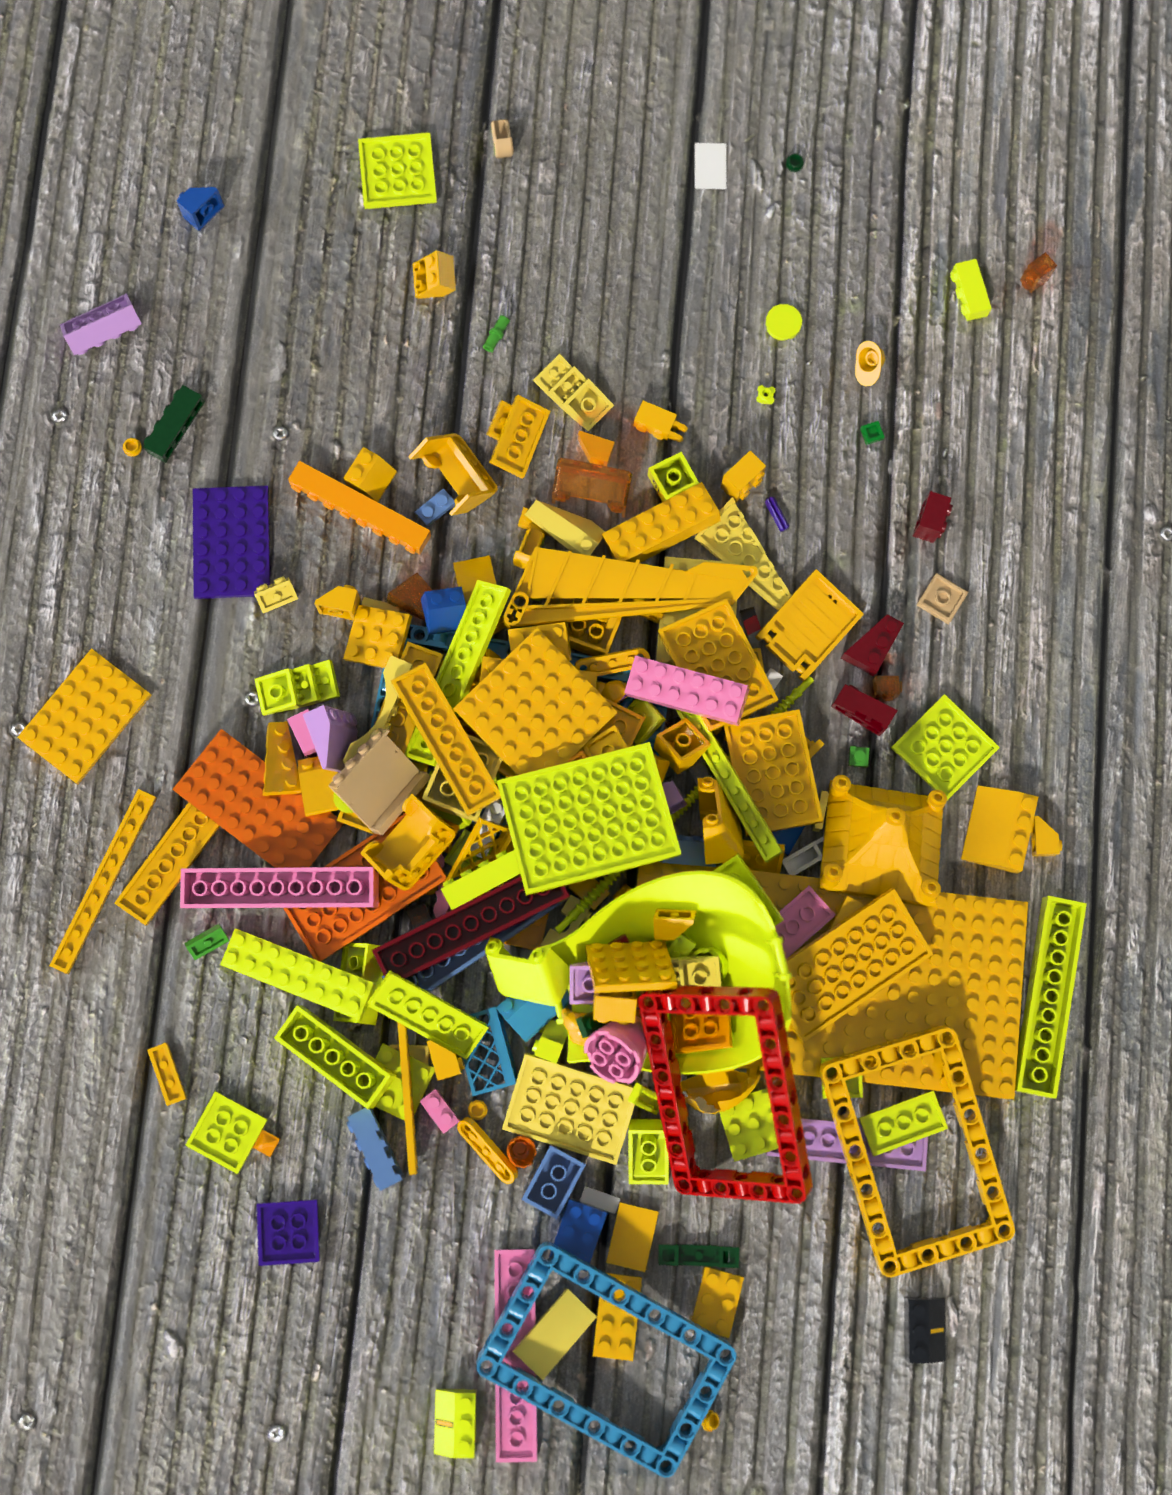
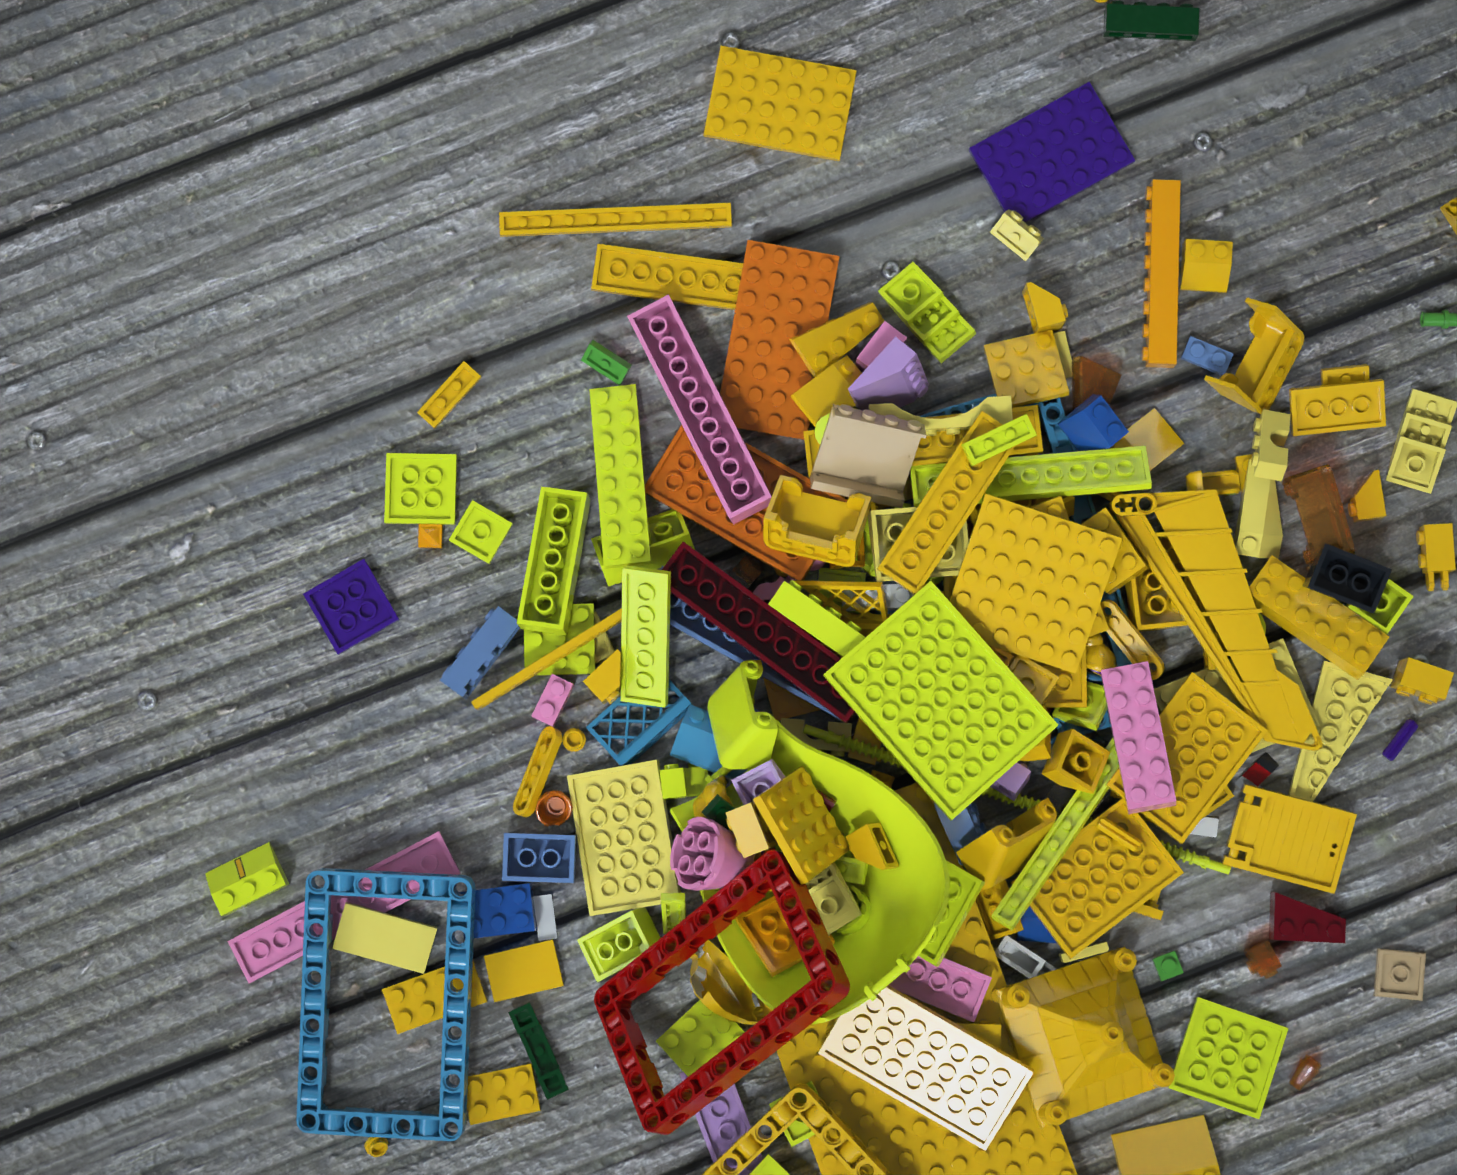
camera: 70 degrees right, 5 degrees up
dark red wedge [831,684,898,737] -> none
none -> neon yellow plate [449,500,513,565]
none -> neon yellow plate [961,414,1037,467]
none -> yellow axle [1096,817,1141,852]
none -> light yellow arch [1251,409,1290,481]
none -> clear orange cone [1289,1054,1322,1091]
none -> black slope [1303,543,1392,614]

